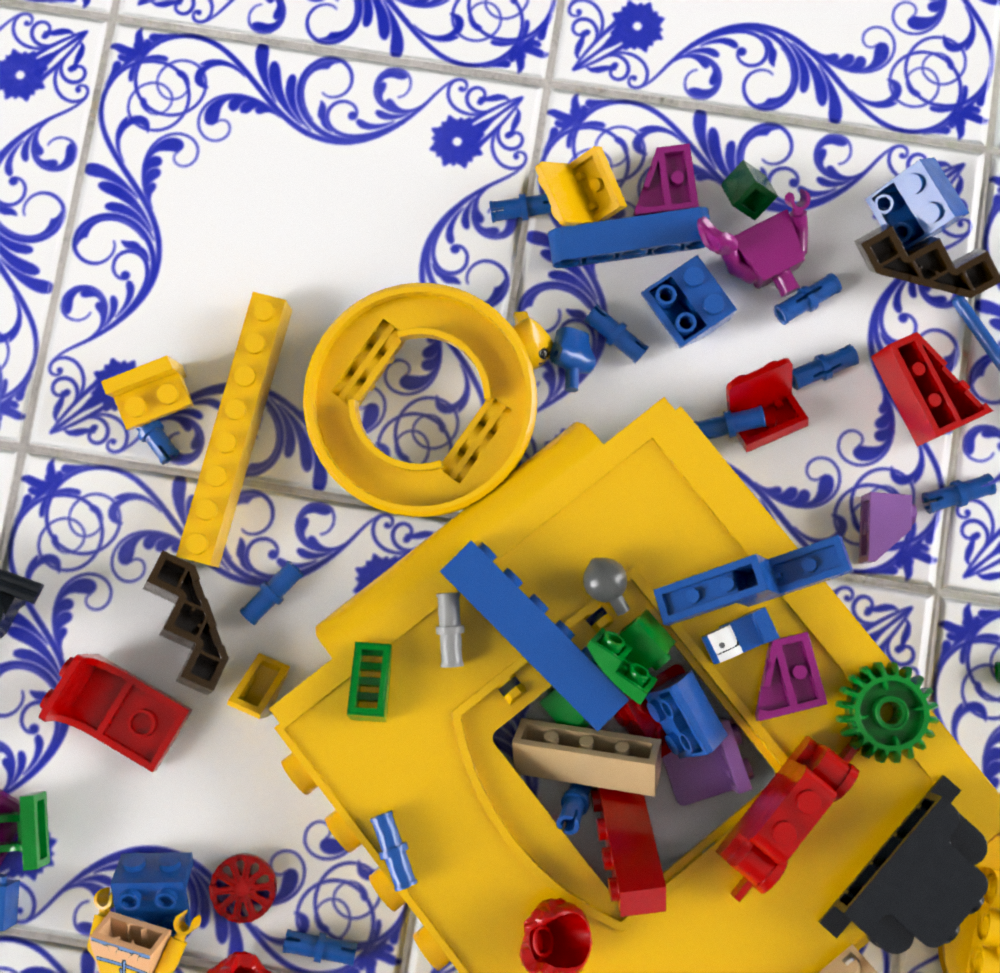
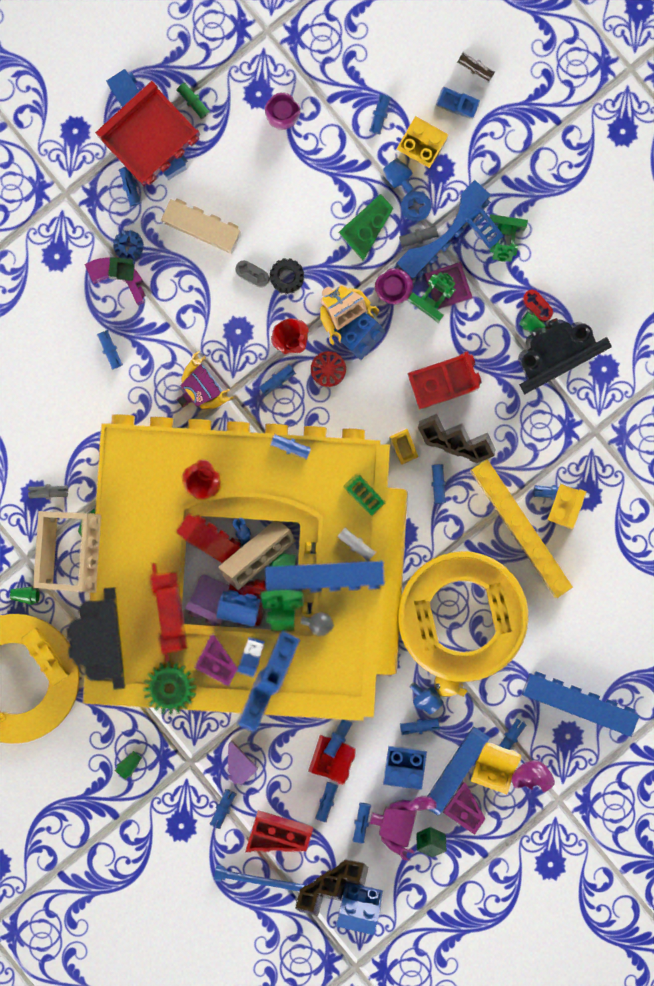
camera: 130 degrees right, 5 degrees up
none -> magenta piece [375,268,413,304]
none -> magenta piece [511,760,555,792]
none -> blue brick [521,671,640,737]

